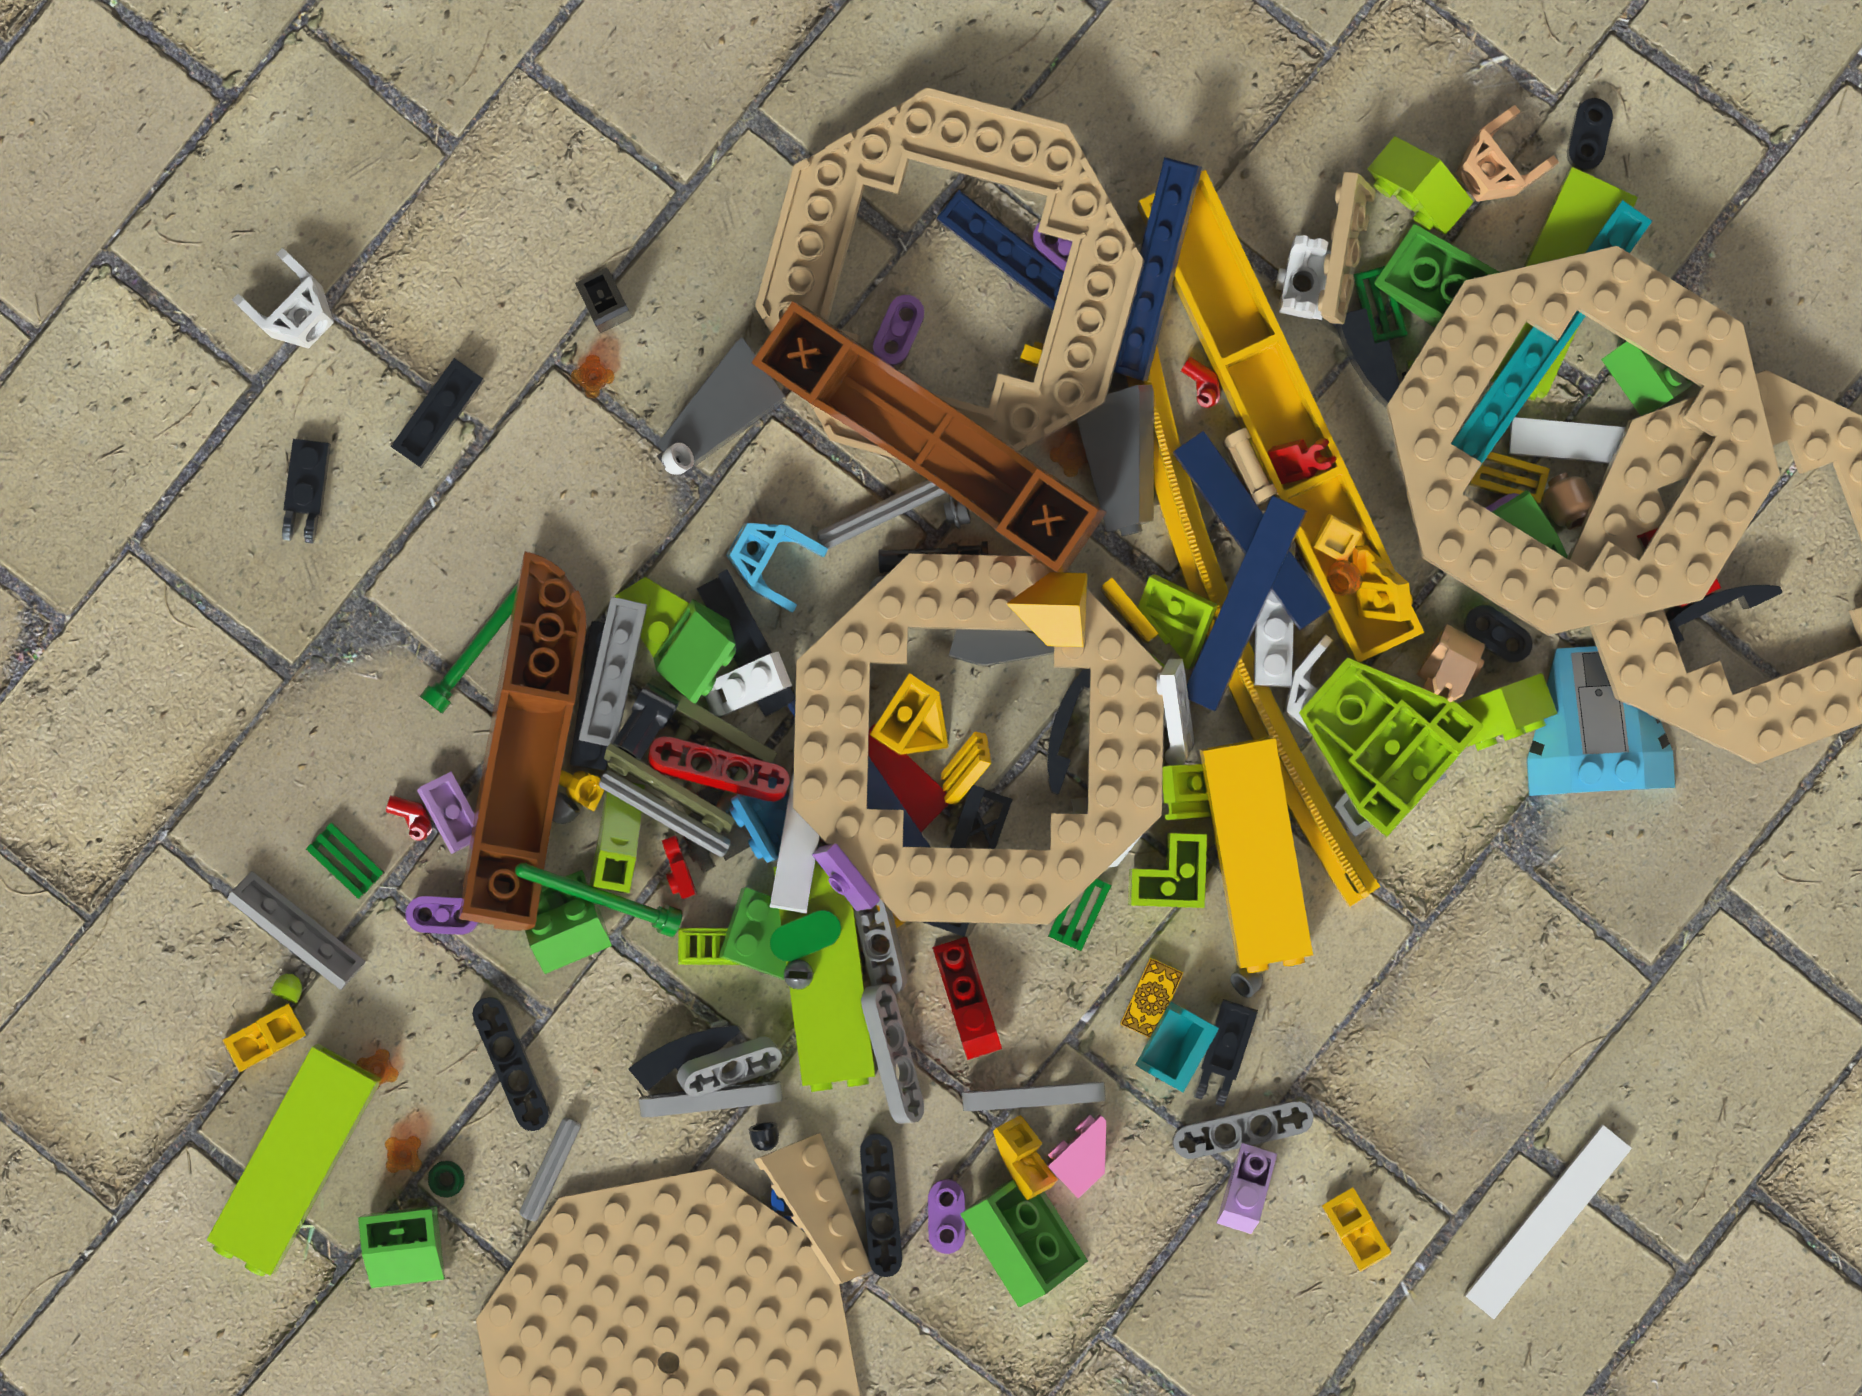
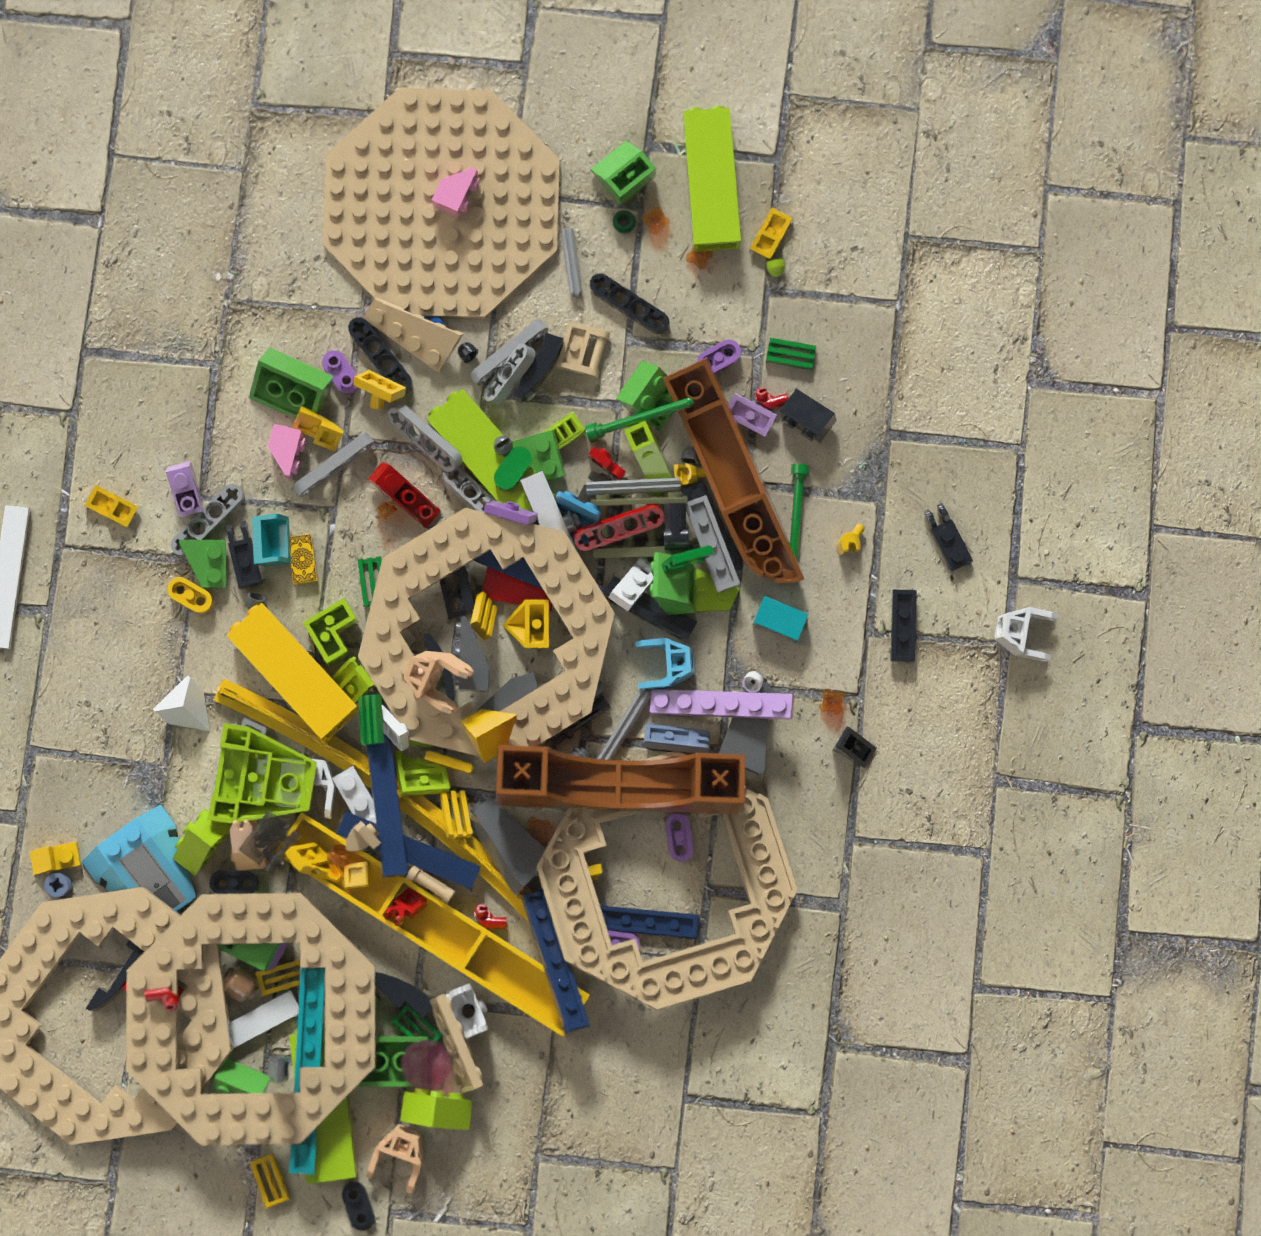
camera: 145 degrees right, 5 degrees down
light grey plate [227,871,366,990] -> none
none -> yellow slope [29,842,82,876]
none -> sand blue wheel [44,873,72,898]
none -> red arm [144,987,180,1012]
none -> white slope [153,676,210,731]
none -> yellow plate [167,577,213,614]
none -> bright green wing [179,540,226,588]
none -> clear smoke plate [238,810,302,874]
none -> yellow tile [250,1153,290,1209]
none -> flat silver slope [268,1055,289,1083]
none -> tan plate [346,821,381,851]
none -> yellow tile [353,370,406,410]
none -> green tile [358,694,384,745]
none -> clear orange plate [375,500,397,522]
none -> clear pink tile [401,1040,451,1090]
none -> light nougat piece [403,651,474,714]
none -> bright pink slope [432,168,480,218]
none -> yellow tile [440,790,472,838]
none -> dark grey slope [454,617,490,692]
none -> tan plate [557,321,610,379]
none -> dark grey plate [562,510,582,533]
none -> sand blue hinge [644,724,710,753]
none -> lavender plate [650,689,794,720]
none -> green tile [661,545,714,572]
none -> teal panel [752,596,809,643]
none -> black brick [780,388,837,443]
none -> yellow piece [836,523,865,556]

